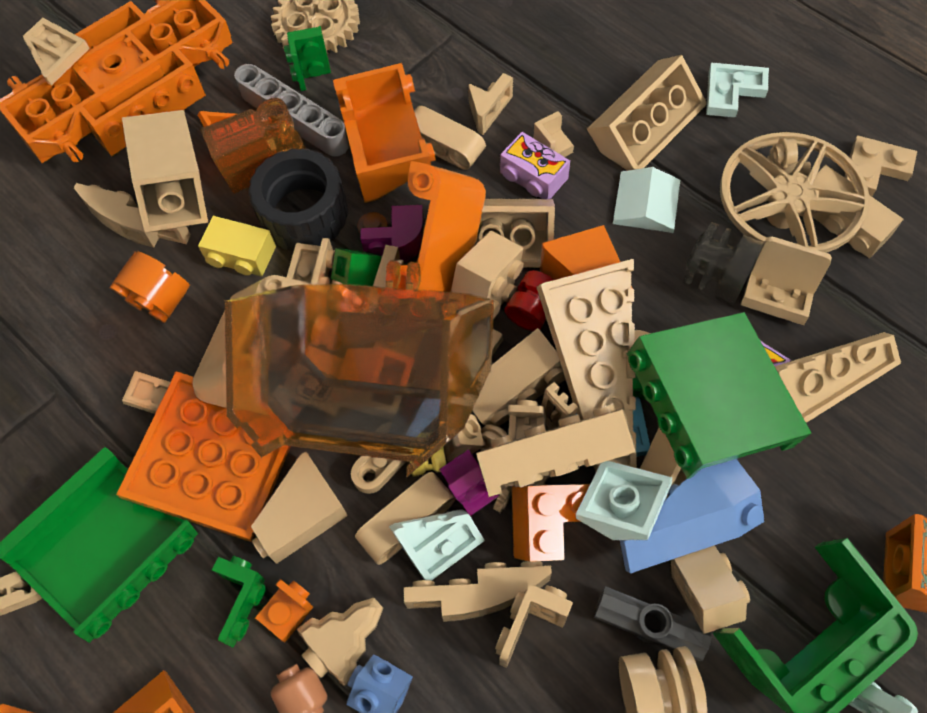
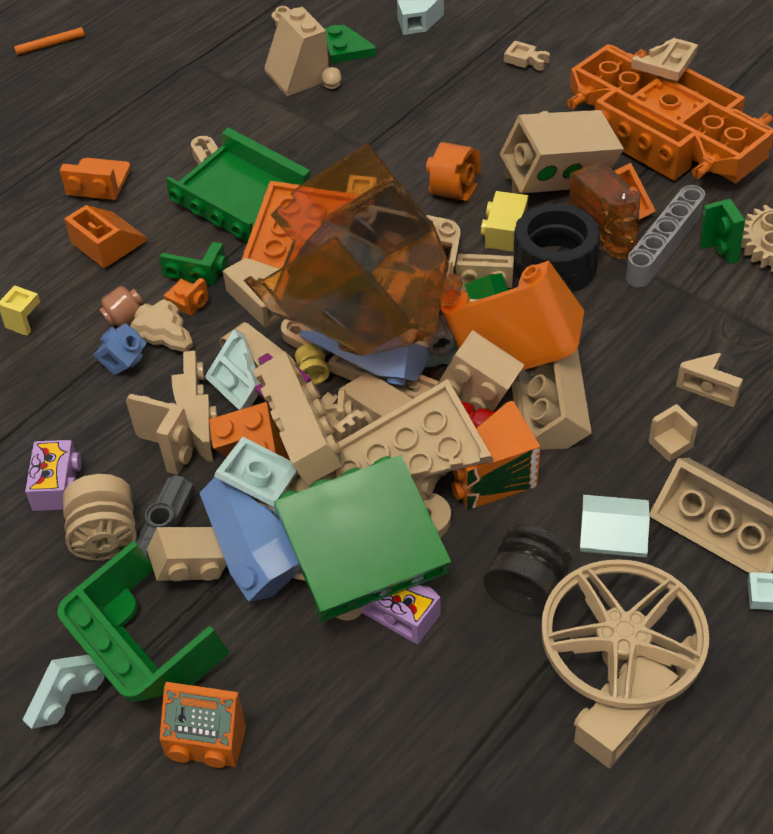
camera: 85 degrees right, 15 degrees down
orange windscreen [333,63,436,203] -> none
tan beam [414,106,486,170] -> none
tan bracket [440,412,485,462] -> none
lavender brick [500,132,570,199] -> none
tan bracket [741,237,832,325] -> none
tan plate [772,137,798,168] -> none
tan wing [775,332,901,423] -> none
tan plate [845,135,917,196] -> none

